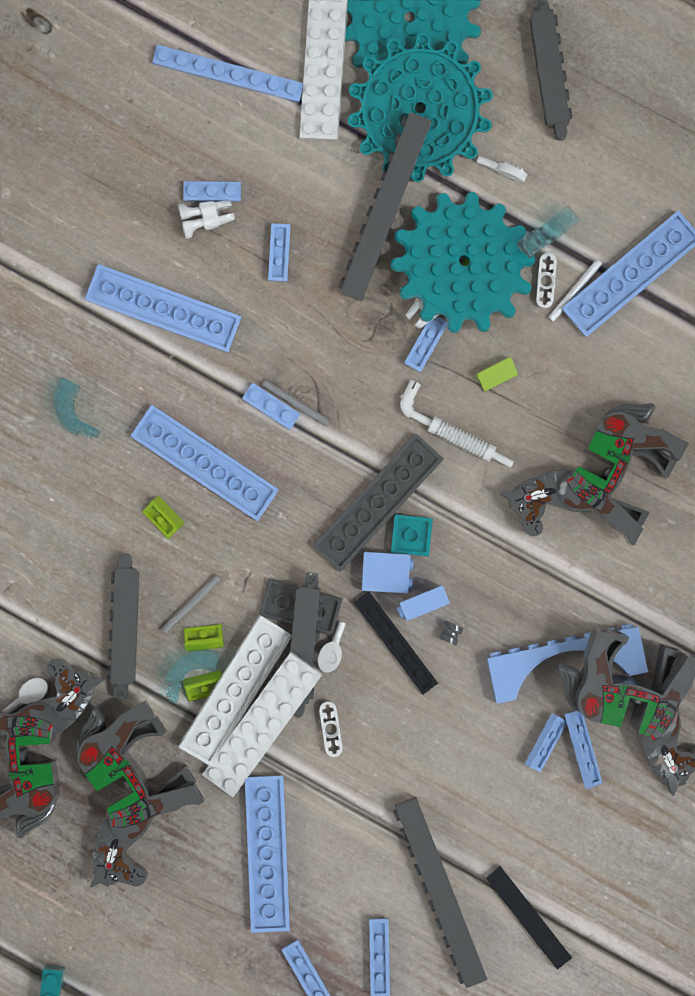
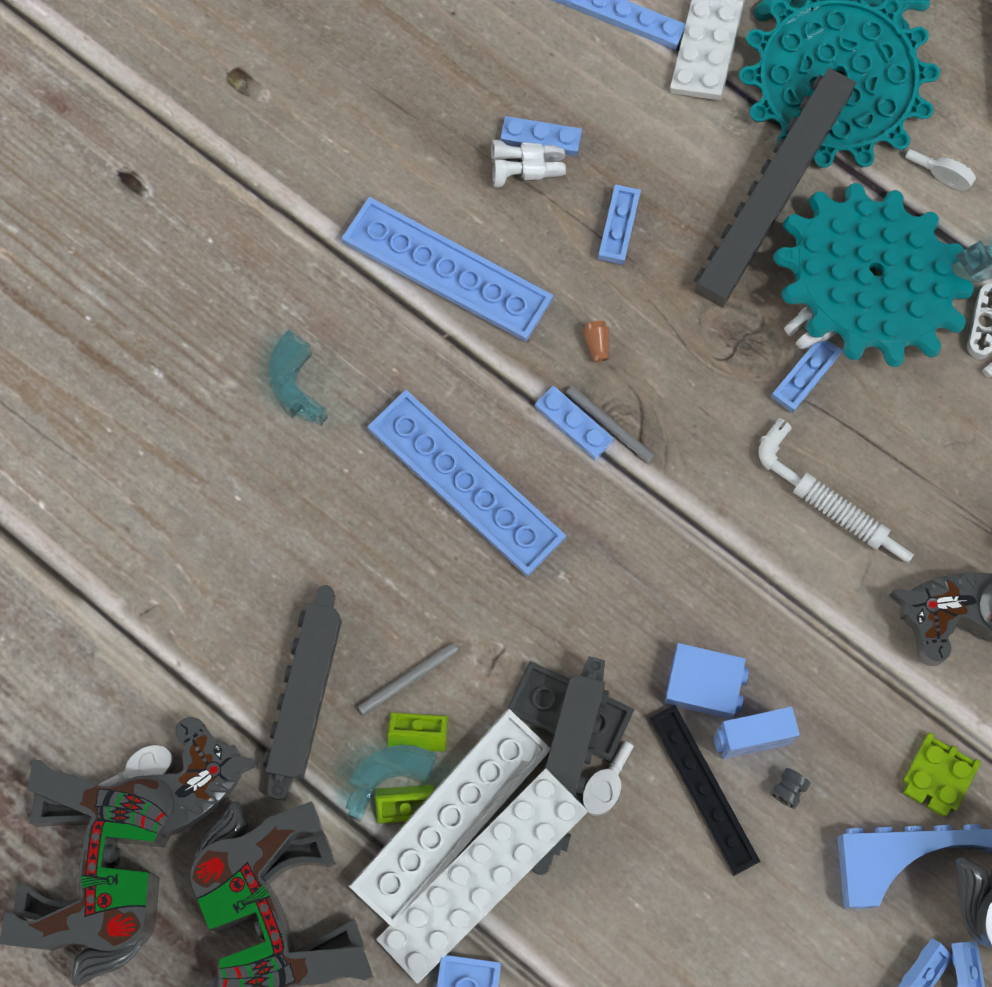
camera: 15 degrees right, 15 degrees down
lime slope [142,496,185,539] -> none
dark grey plate [313,433,444,572] -> none
white beam [319,701,343,757] -> none
teal plate [391,514,433,557] -> none
lime slope [476,357,518,392] -> none
none -> nougat cone [582,321,609,362]
none -> lime plate [902,731,981,818]

